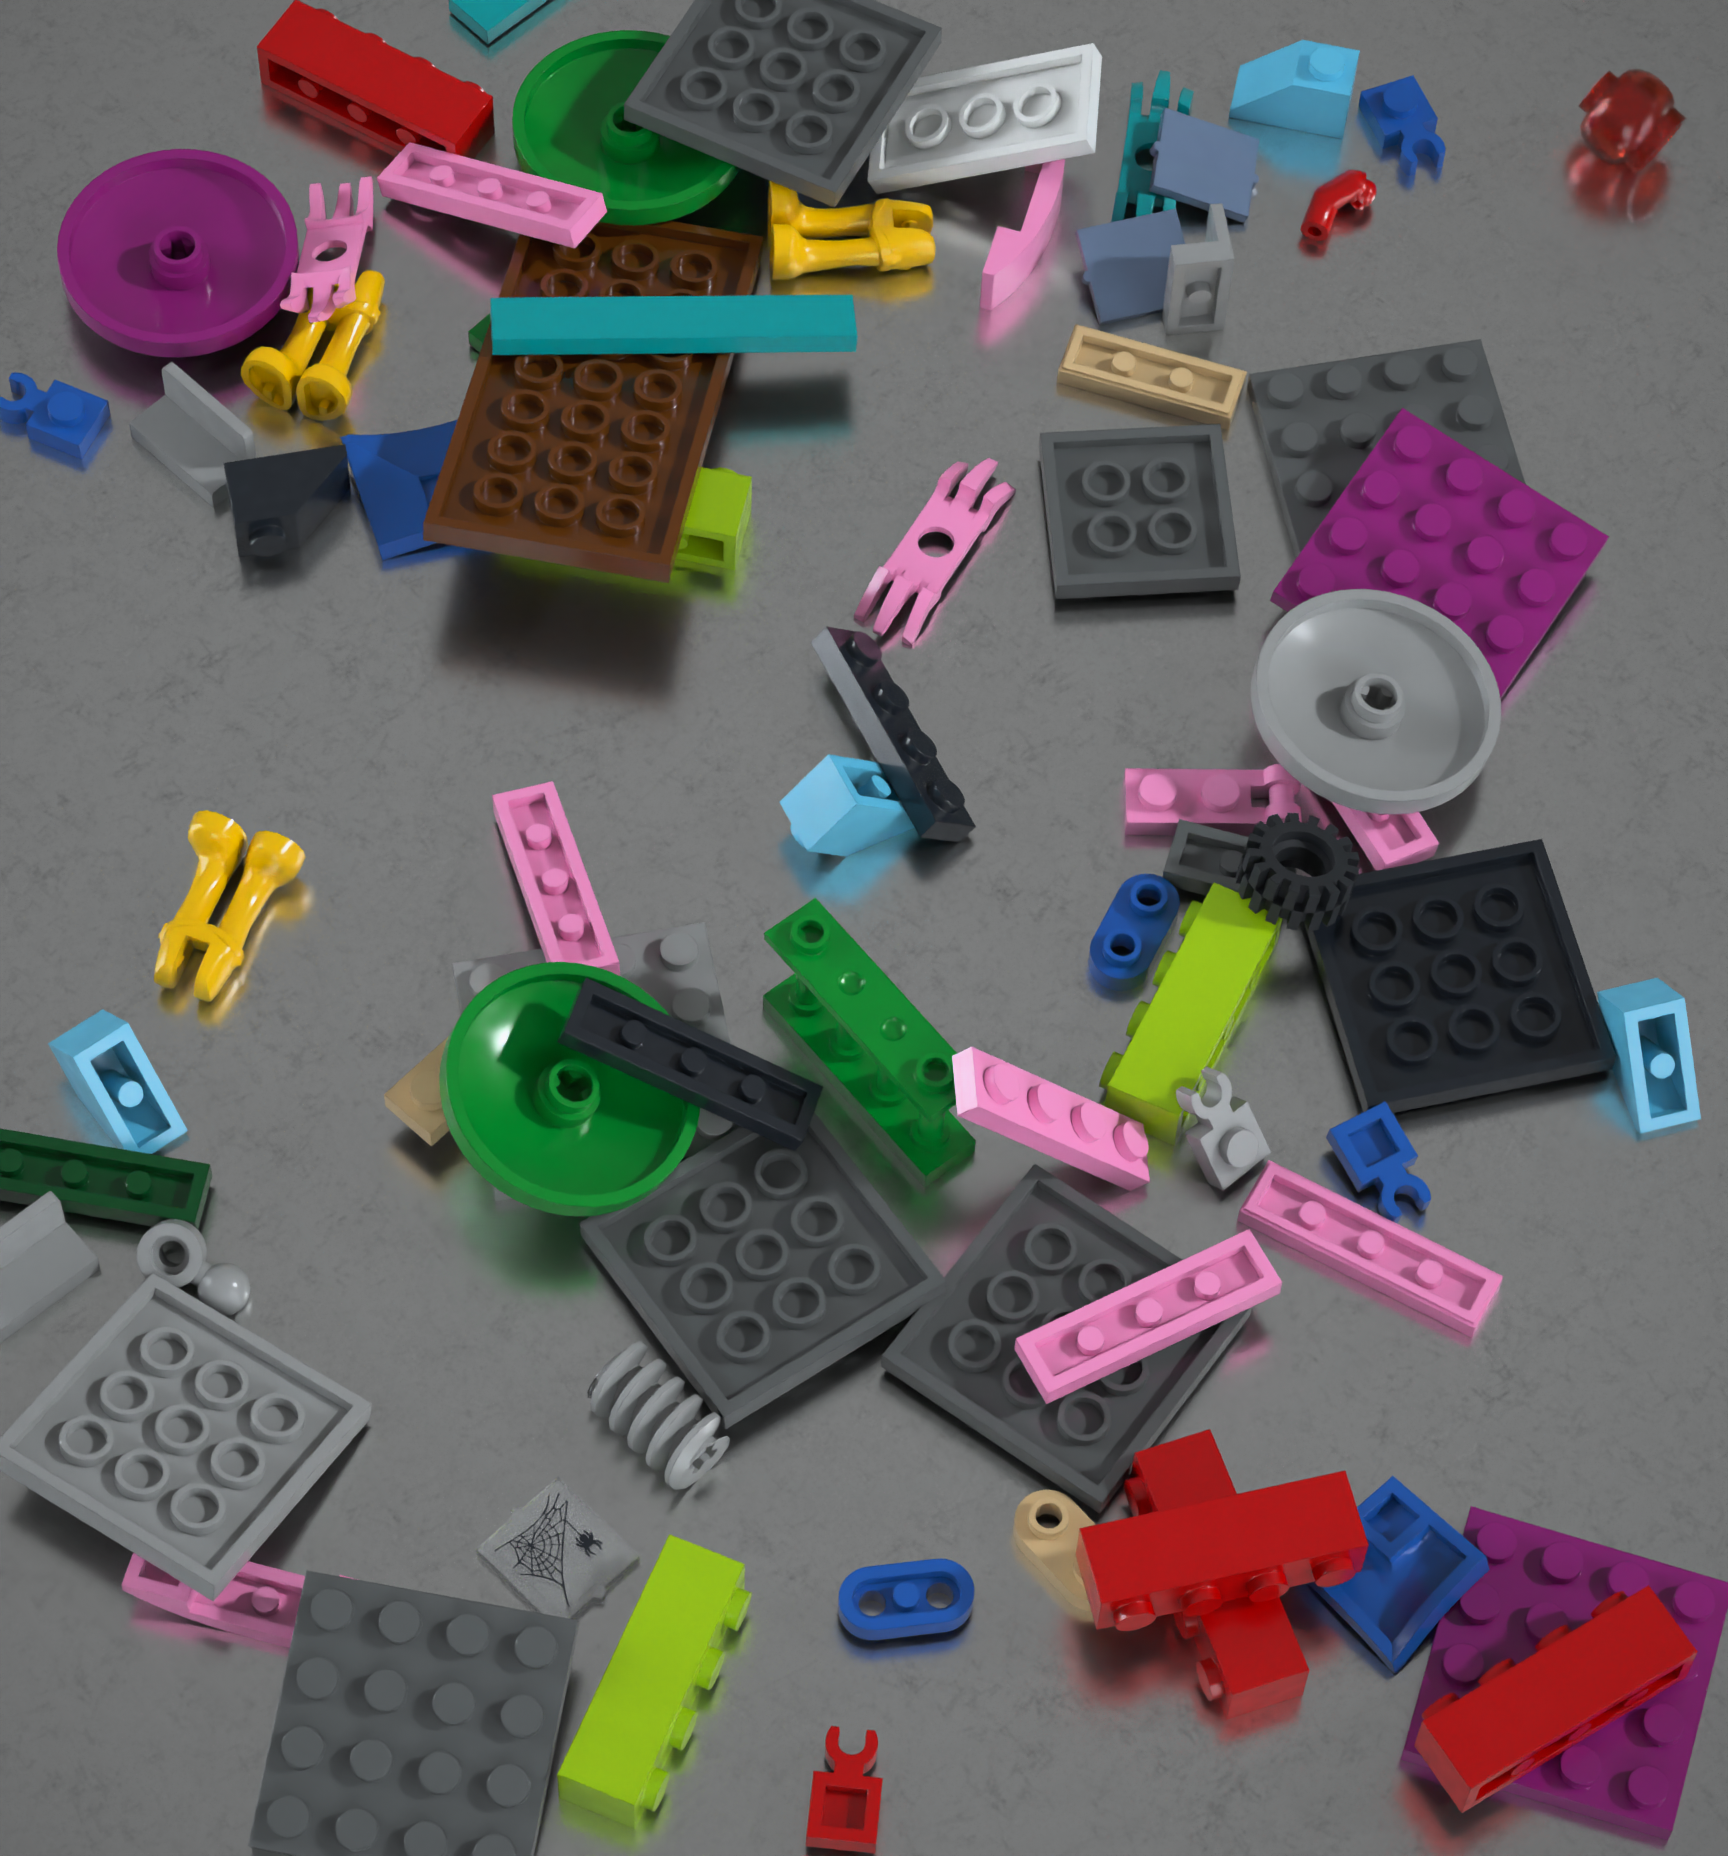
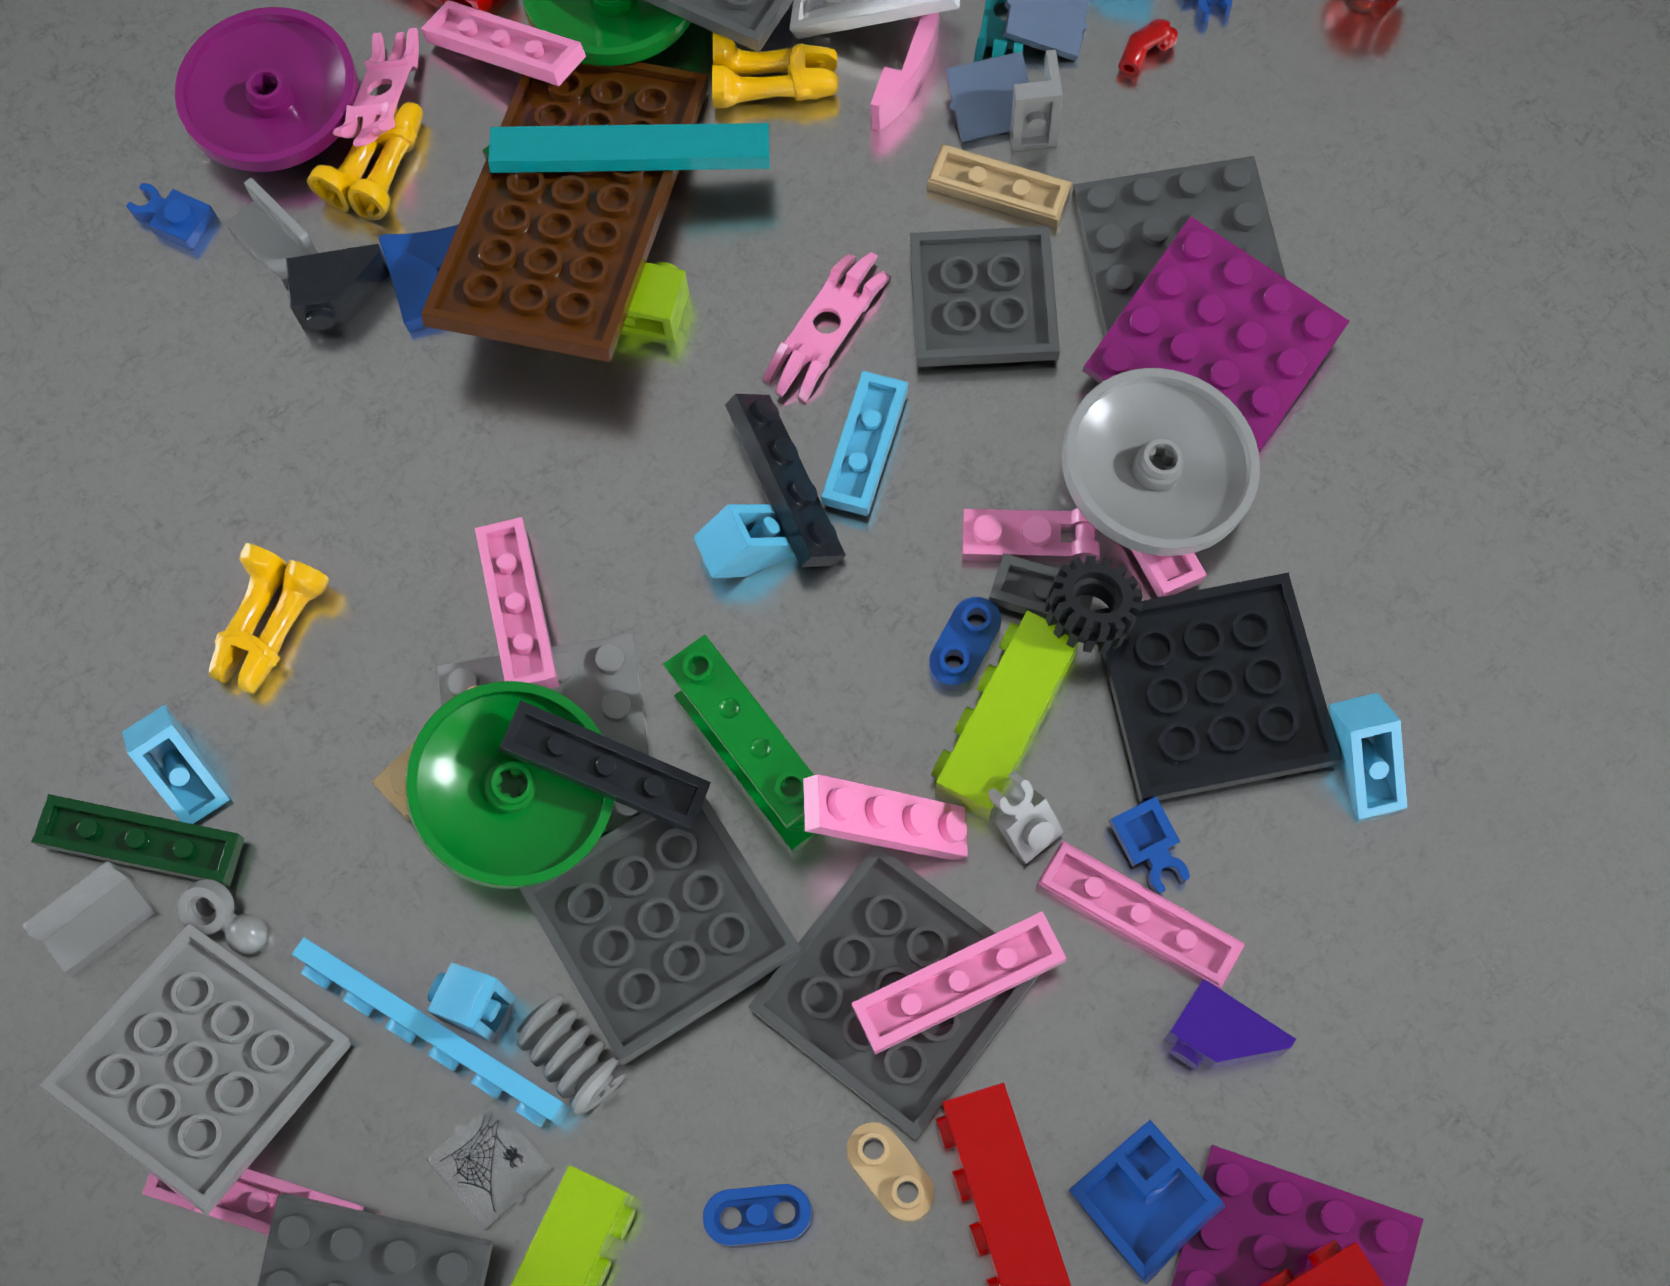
camera: 10 degrees right, 10 degrees up
red brick [1075,1471,1369,1631] -> none
none -> medium azure plate [291,937,571,1128]
none -> medium azure slope [427,963,516,1044]
none -> medium azure plate [821,370,908,517]
none -> dark purple slope [1164,979,1296,1069]

